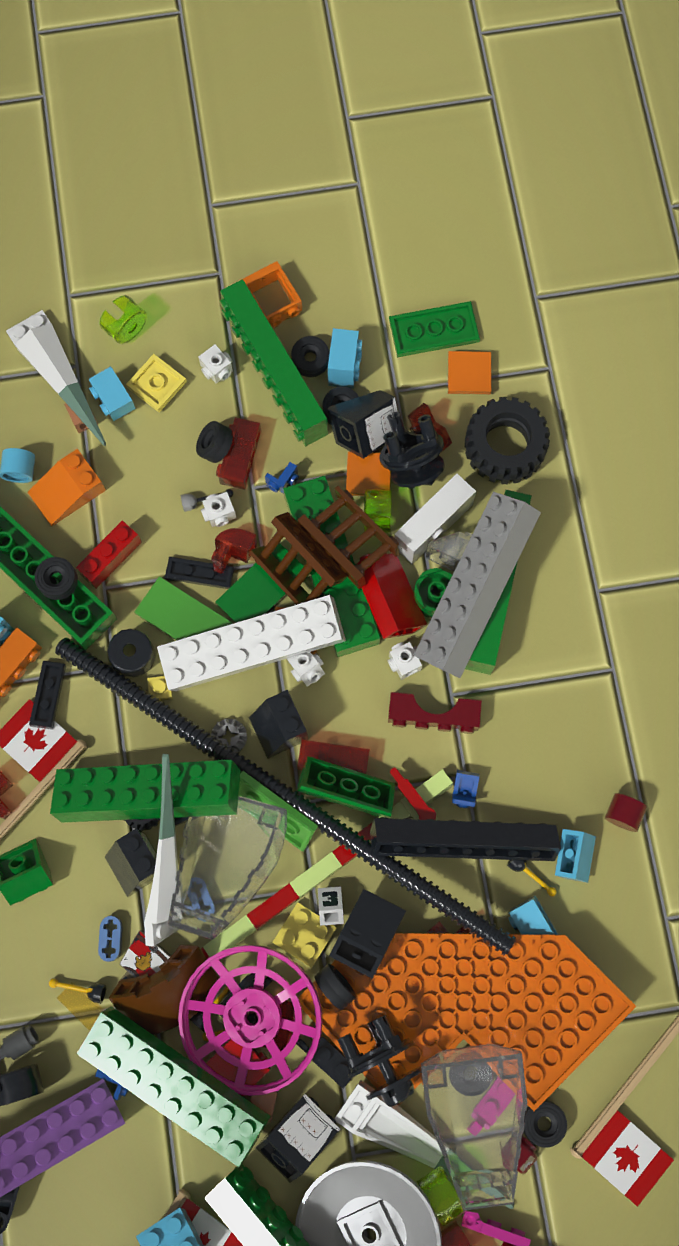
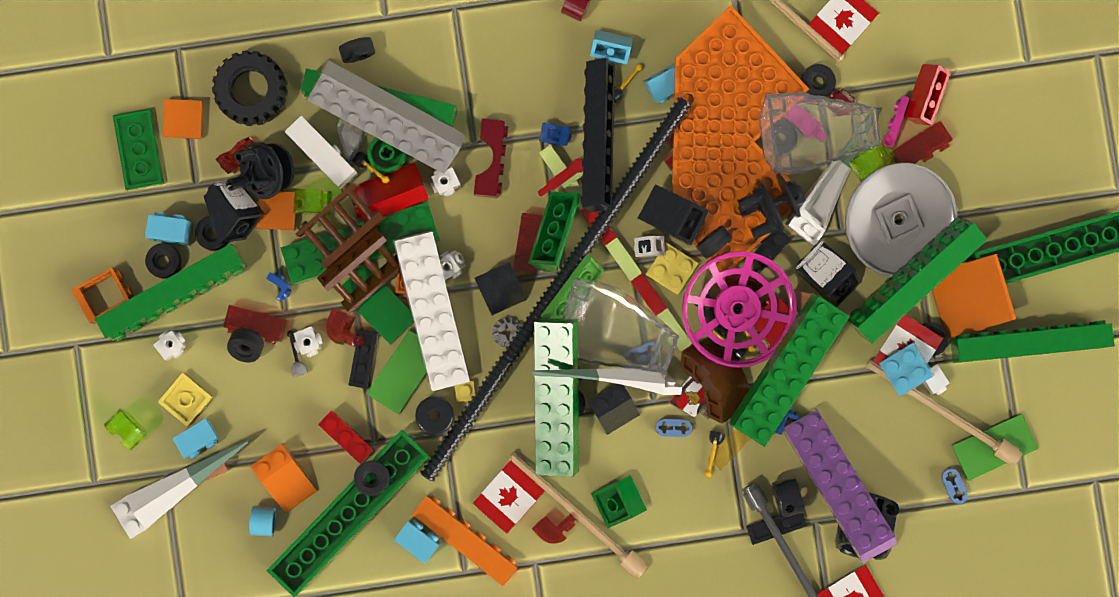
camera: 90 degrees left, 10 degrees up
black tile [29,661,66,730] -> none
none -> black tyre [339,37,375,63]
none -> hinge [353,151,389,184]

